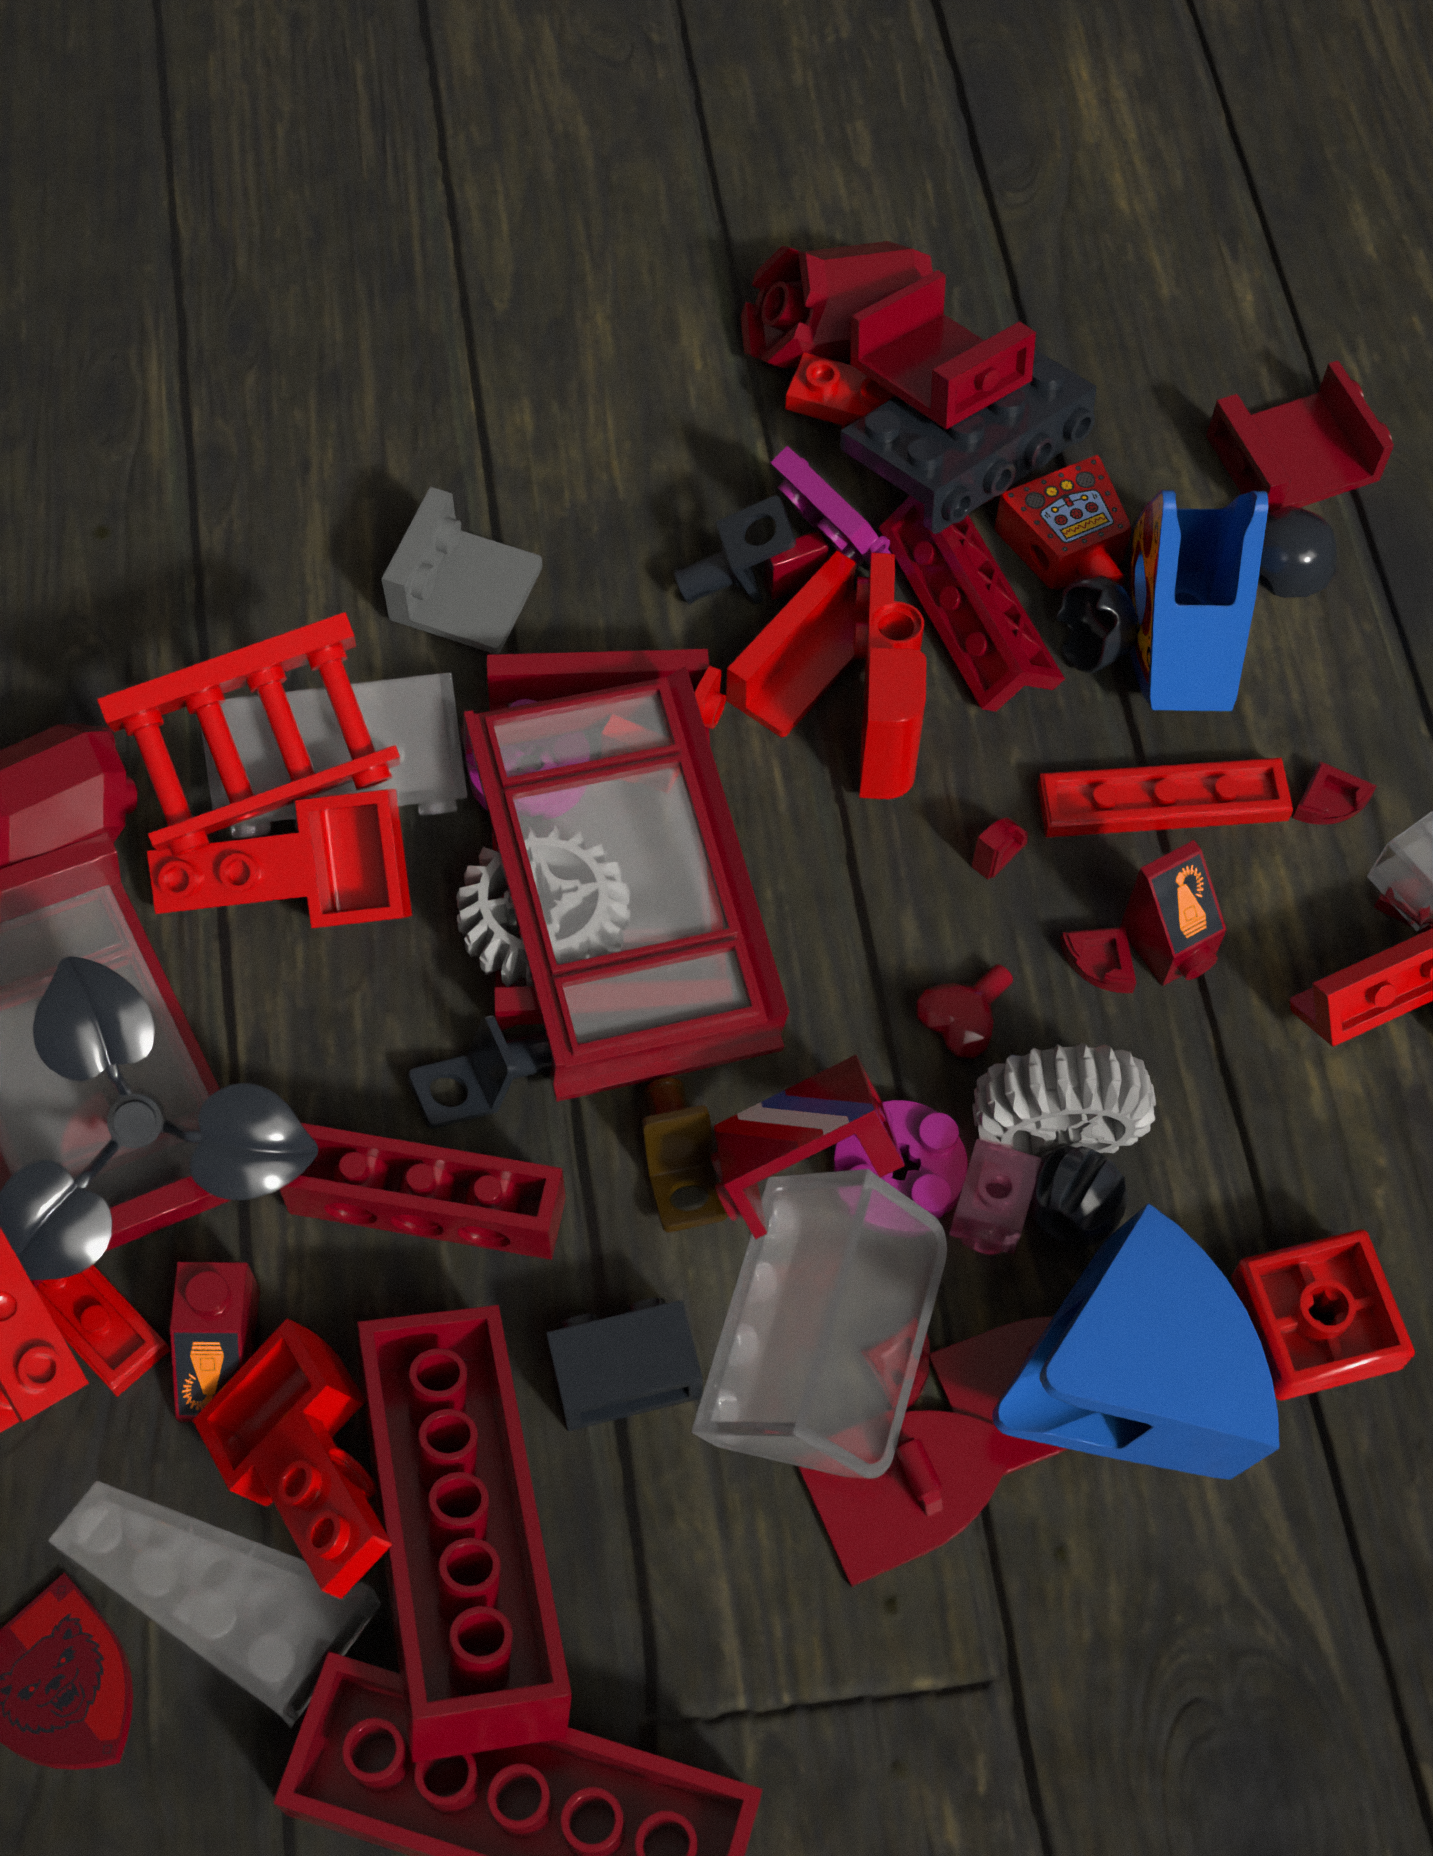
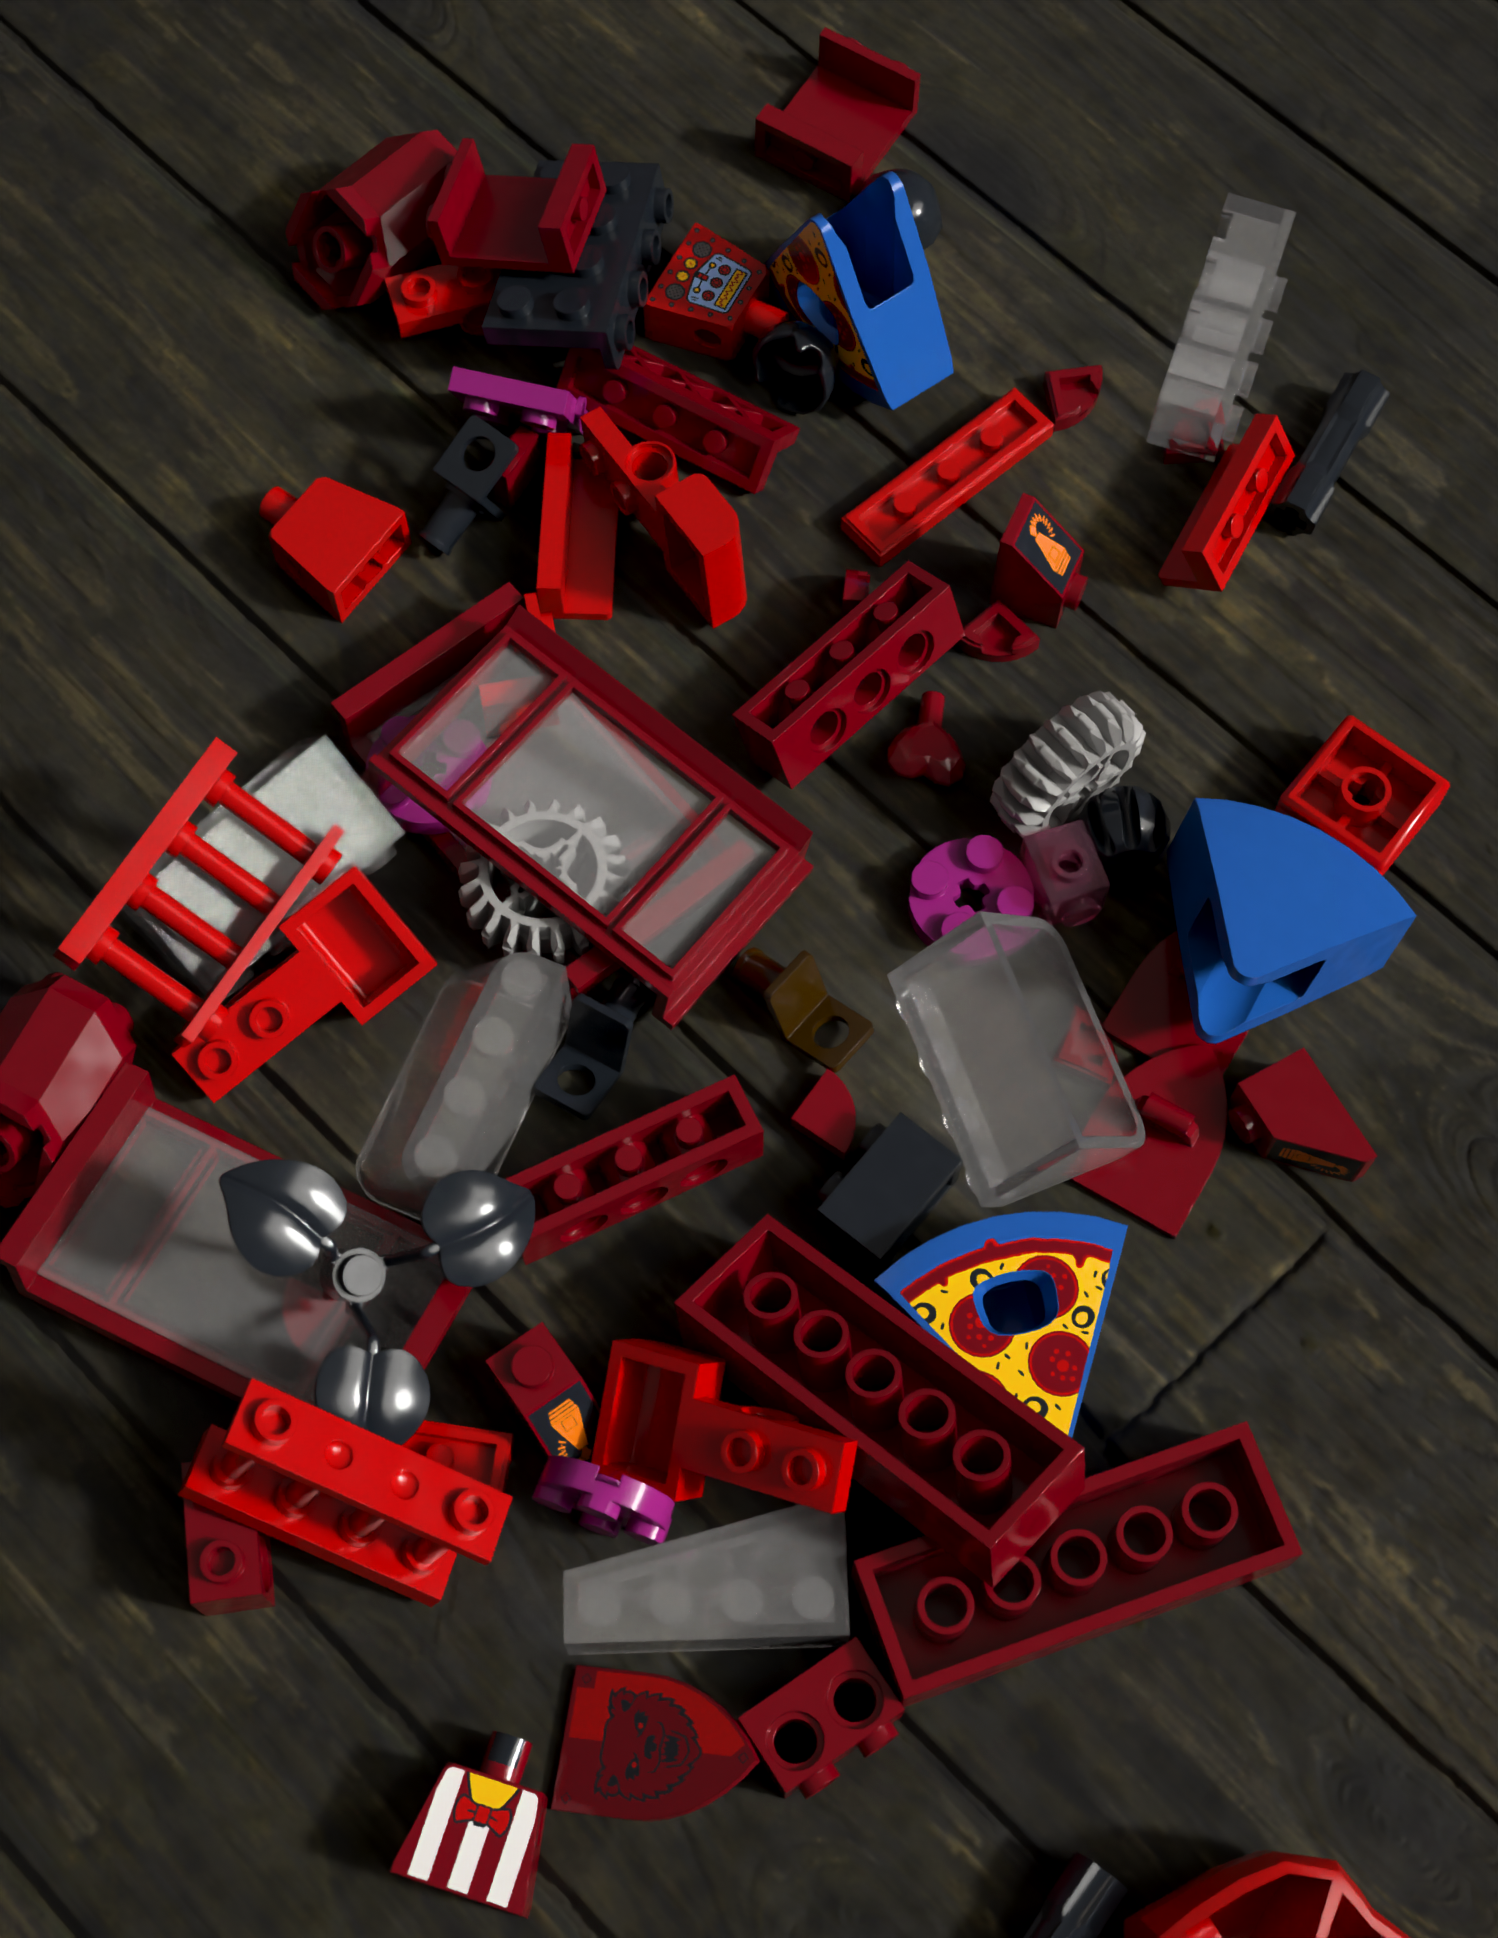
camera: 35 degrees left, 5 degrees up
dark grey bracket [382,487,543,654] -> none
dark red panel [710,1054,905,1240] -> none
none -> red torso [259,477,412,623]
none -> clear windscreen [355,952,572,1220]
none -> magenta plate [532,1455,675,1547]
none -> dark red brick [732,560,965,790]
none -> dark red brick [738,1637,905,1800]
none -> dark red tile [791,1068,856,1160]
none -> piece [872,1212,1128,1438]
none -> dark red slope [1227,1047,1377,1182]

